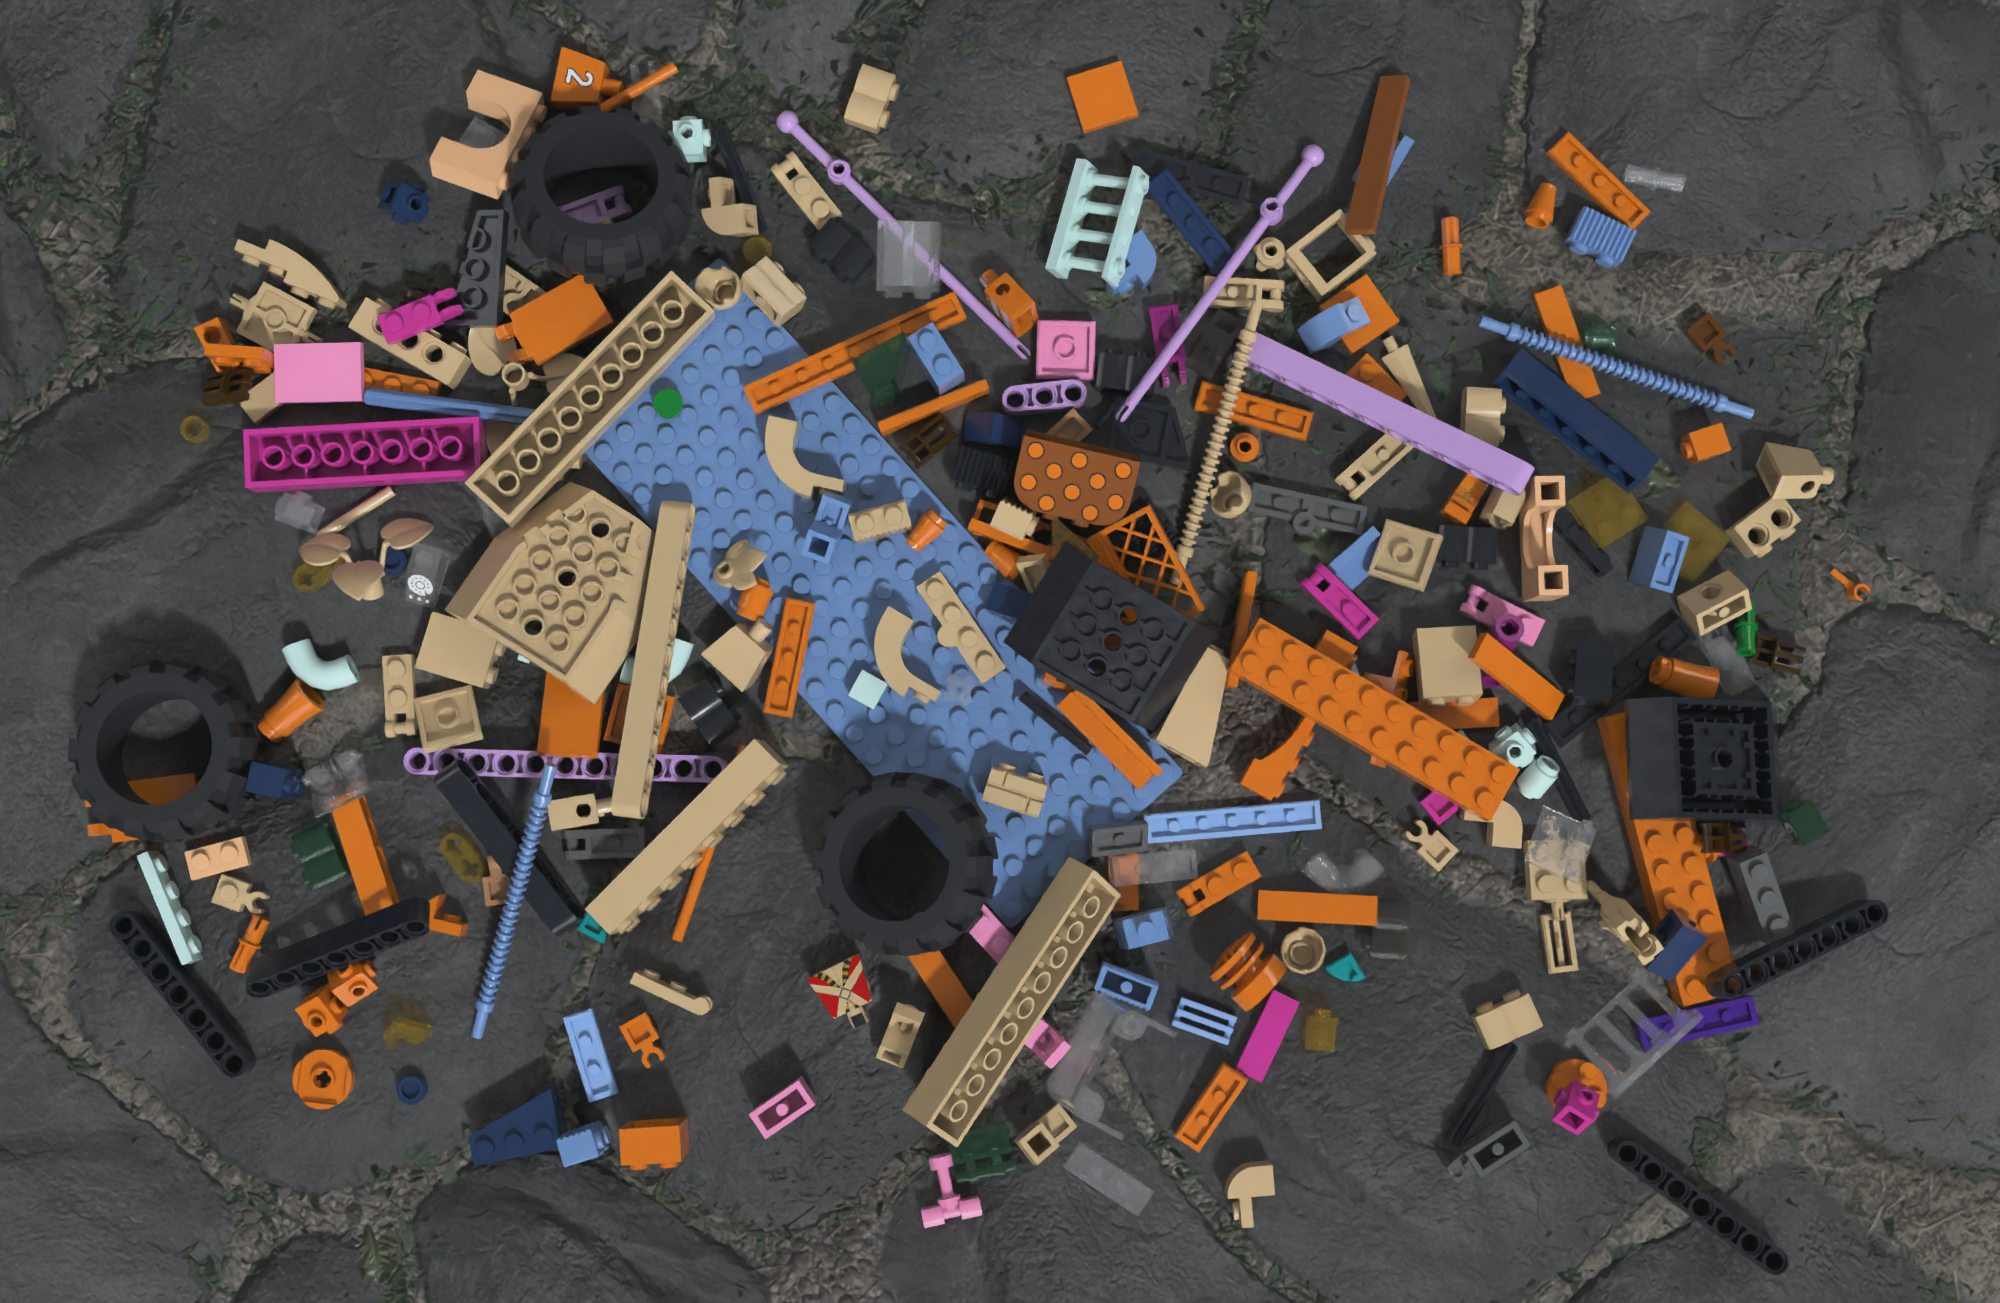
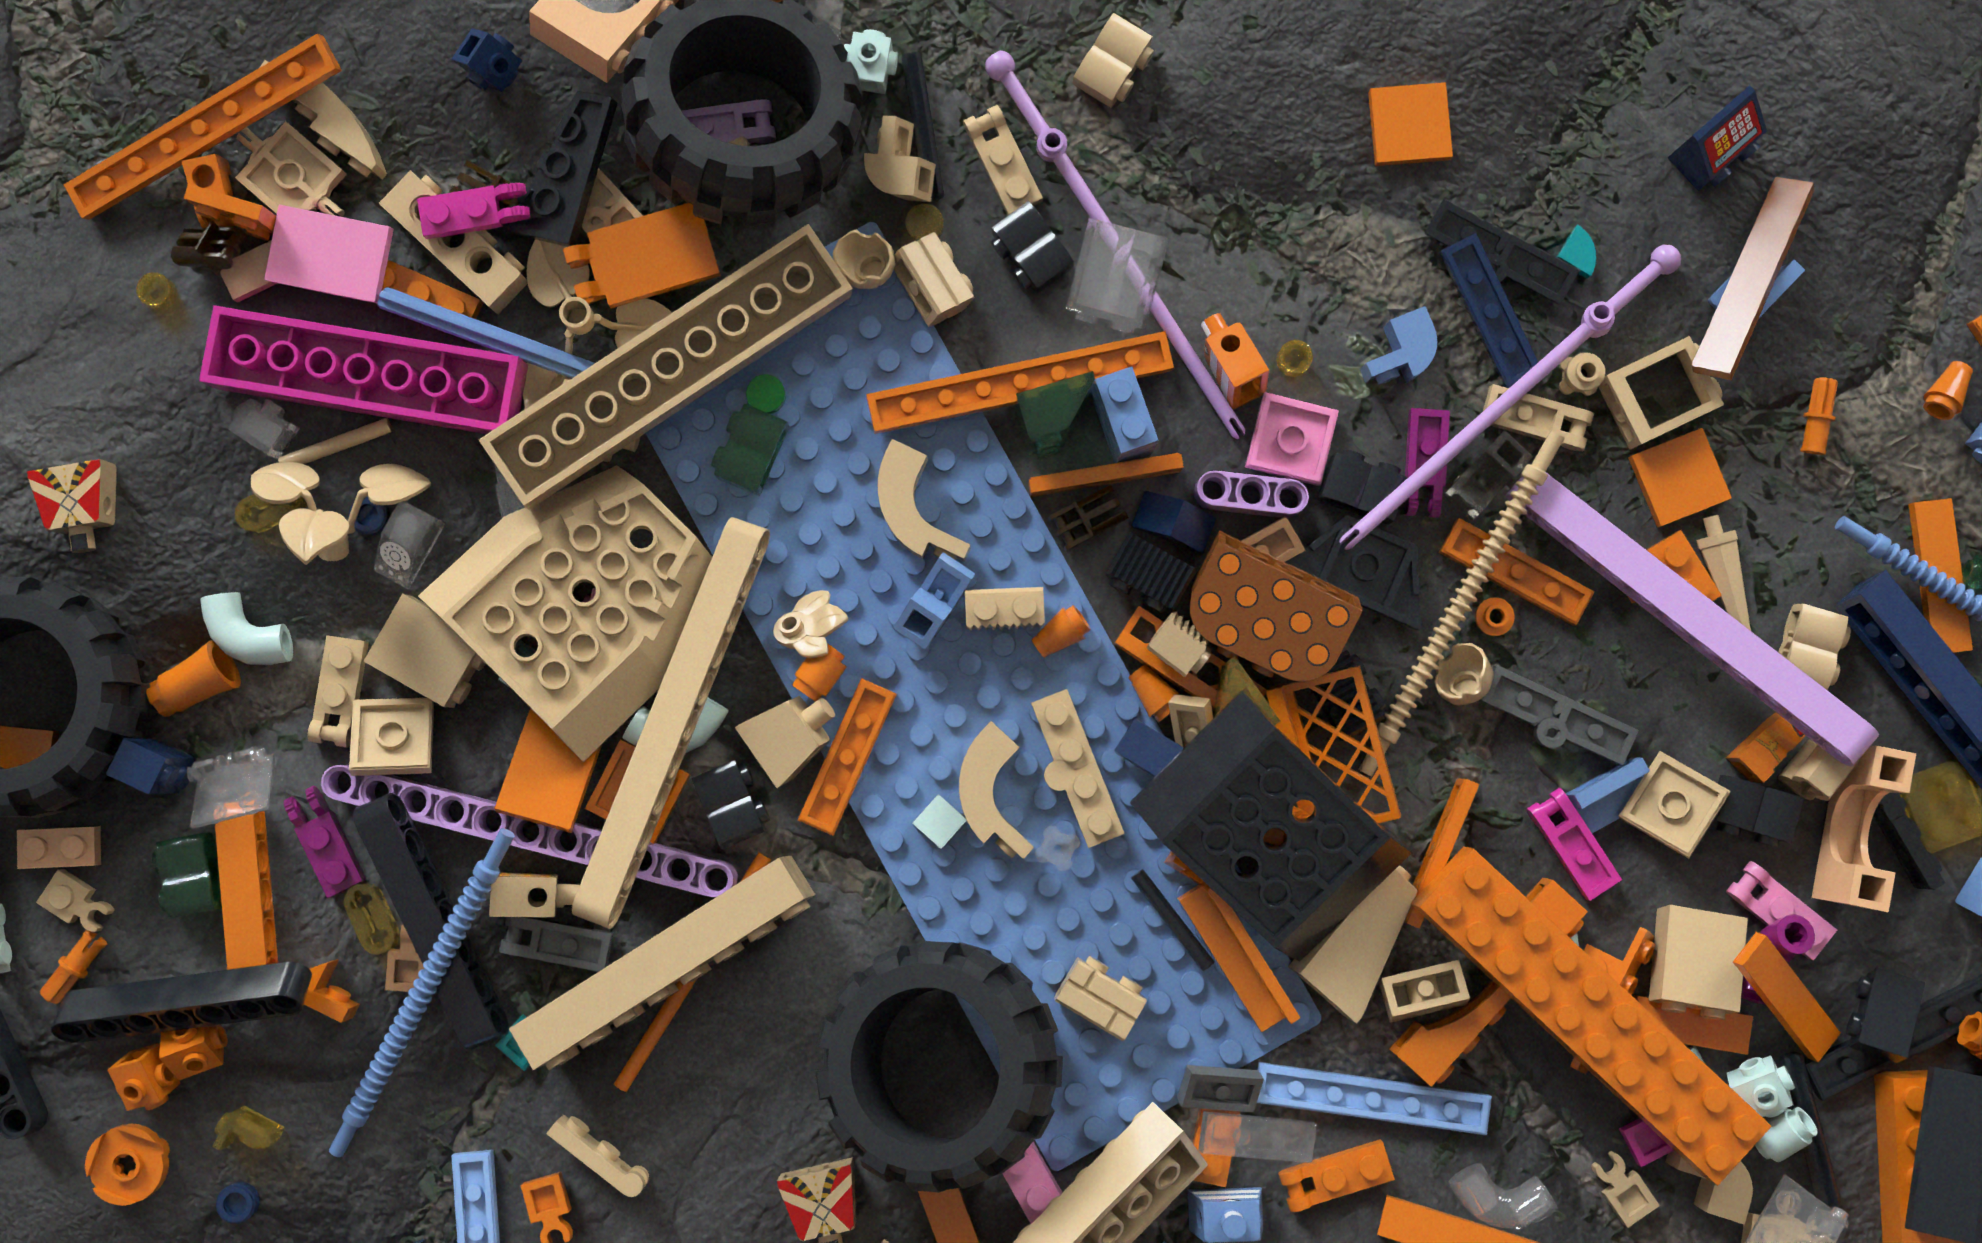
camera: 15 degrees right, 0 degrees up
light aqua fence [1045,158,1149,287] -> none
medium blue brick [1297,297,1371,355] -> none
tan plate [1334,434,1414,501] -> none
none -> torso [27,459,116,553]
none -> orange plate [63,34,342,220]
none -> magenta hinge [283,785,366,898]
none -> clear green brick [711,404,789,496]
none -> clear yellow bush [1276,339,1313,377]
none -> tan brick [1379,960,1470,1023]
none -> teal tile [1556,224,1596,279]
none -> slope [1668,85,1767,191]

